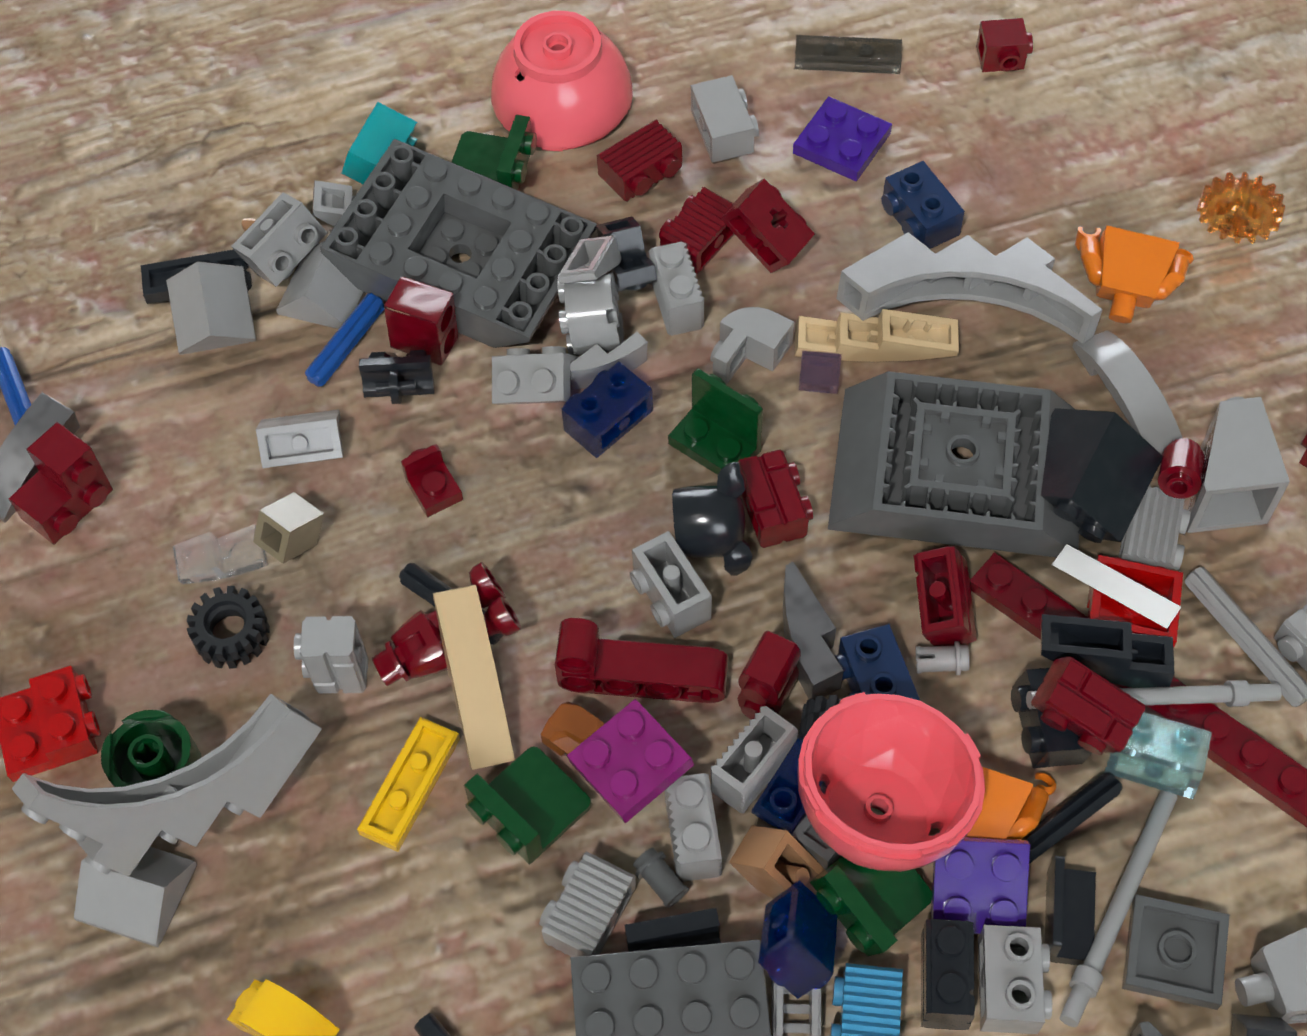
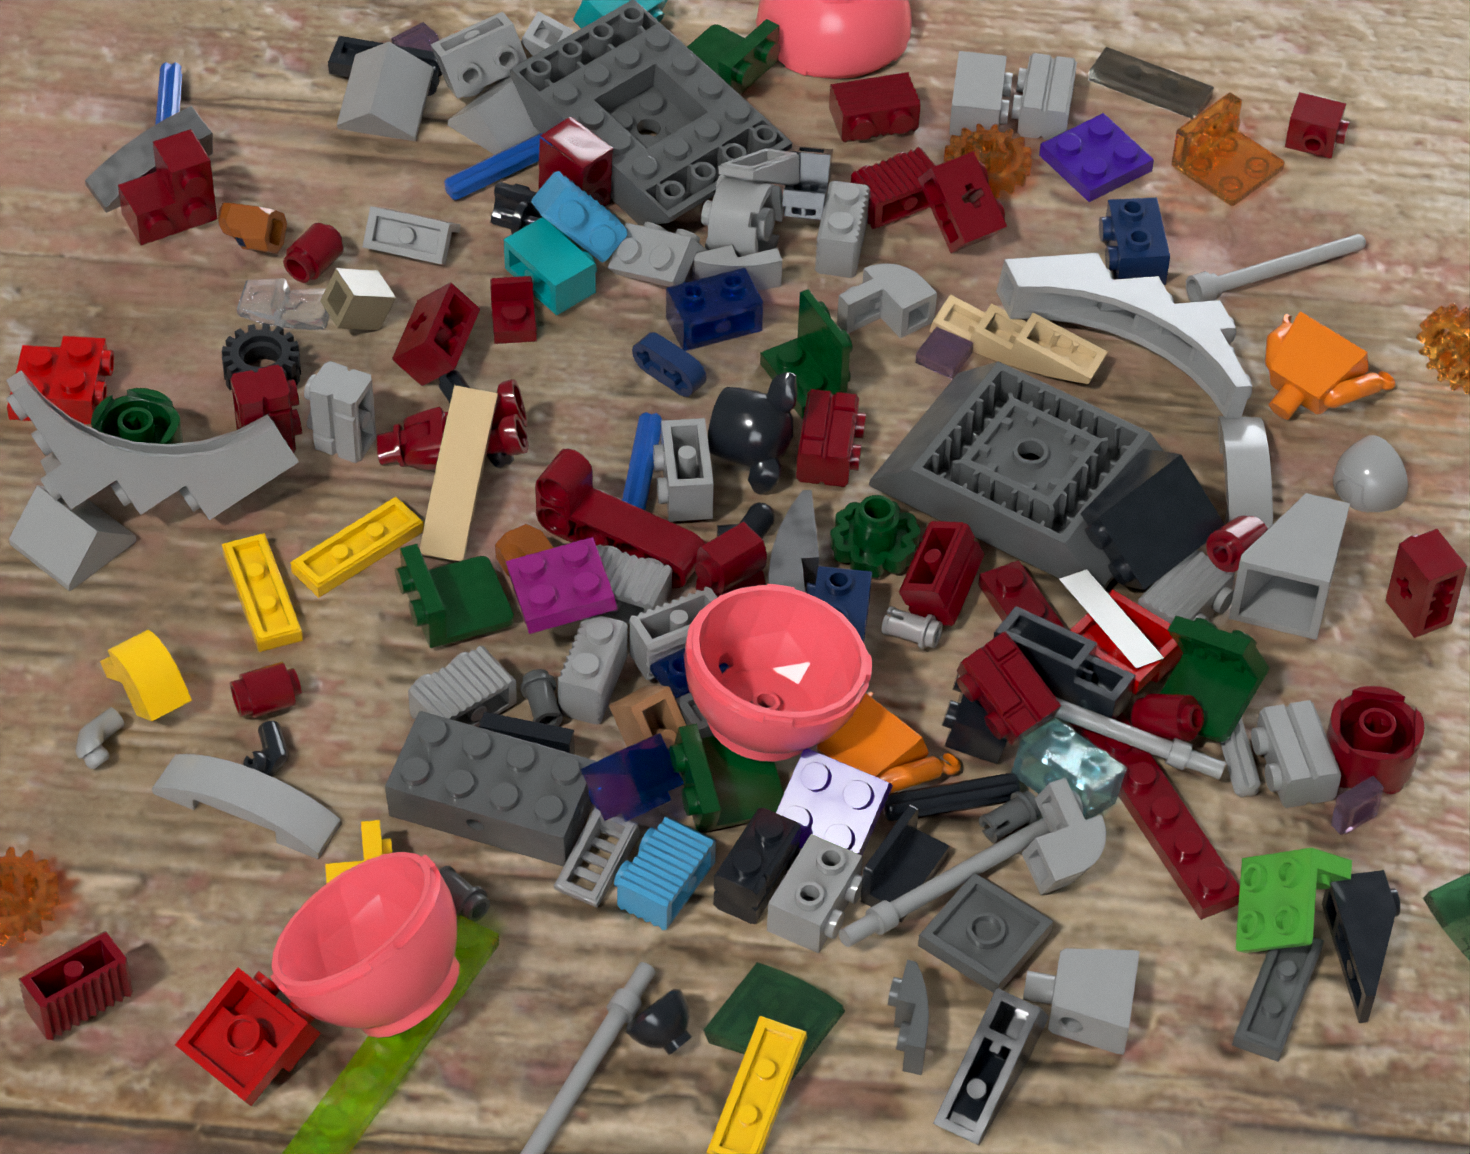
camera: 20 degrees right, 10 degrees down
none -> dark orange rock [218,203,287,254]
none -> yellow tile [222,533,303,652]
none -> dark red brick [230,364,302,453]
none -> dark red brick [230,662,302,718]
none -> dark red brick [283,223,344,283]
none -> clear purple tile [391,22,439,51]
none -> dark red brick [392,282,480,386]
none -> teal brick [503,217,597,316]
none -> dark azure brick [531,171,627,263]
none -> light grey brick [596,544,672,624]
none -> blue axle [622,412,662,510]
none -> dark blue beam [632,332,707,397]
none -> black arm [717,502,775,539]
none -> dark green plant [830,495,921,578]
none -> clear orange gear [944,124,1032,198]
none -> dark grey pin [979,791,1041,843]
none -> light grey brick [1011,53,1077,140]
none -> light grey brick [1022,777,1106,895]
none -> dark red brick [1131,694,1204,741]
none -> dark green bracket [1160,615,1270,742]
none -> clear orange bracket [1171,92,1285,206]
none -> light grey piece [1186,234,1366,302]
none -> light grey helmet [1333,435,1408,513]

